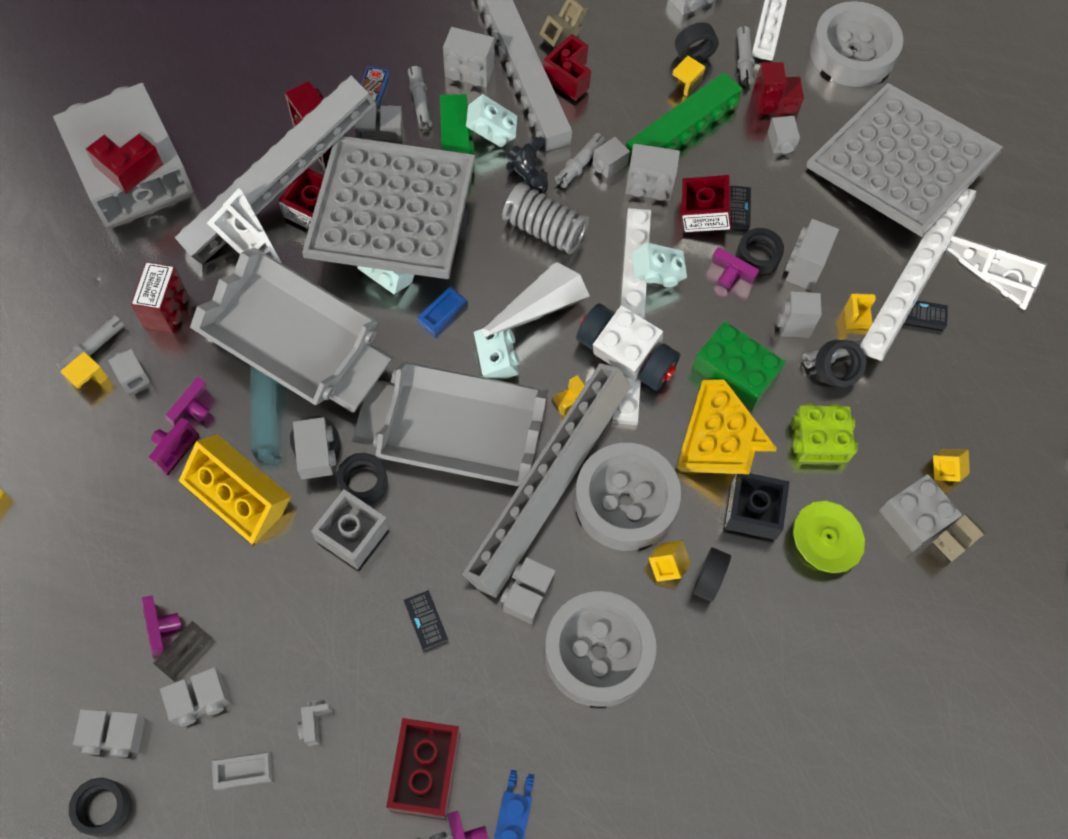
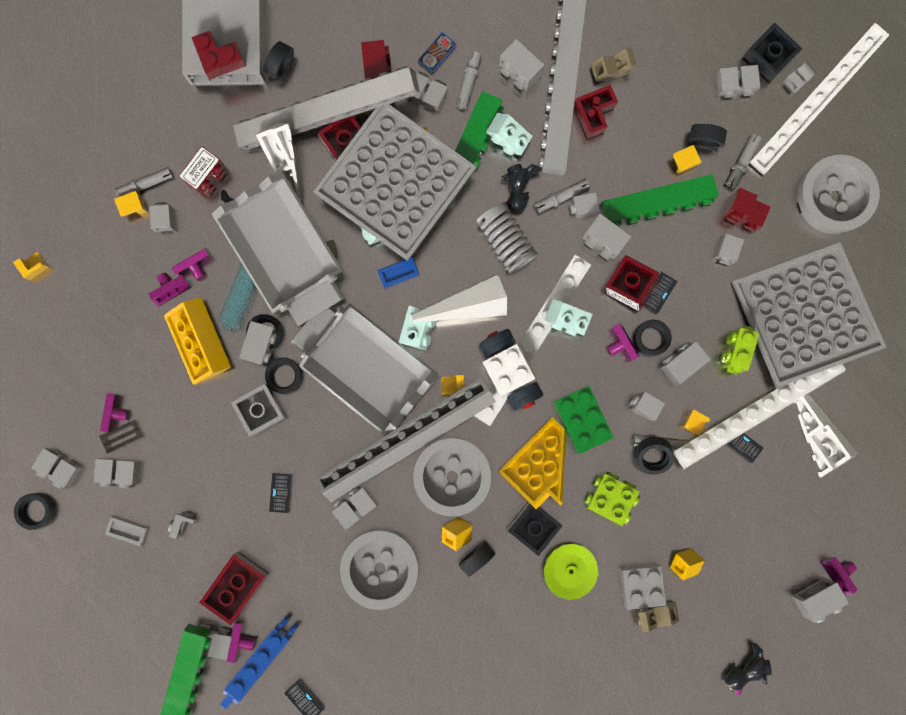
camera: 30 degrees right, 20 degrees up
none -> black tyre [263,41,294,80]
none -> lime brick [721,326,759,375]

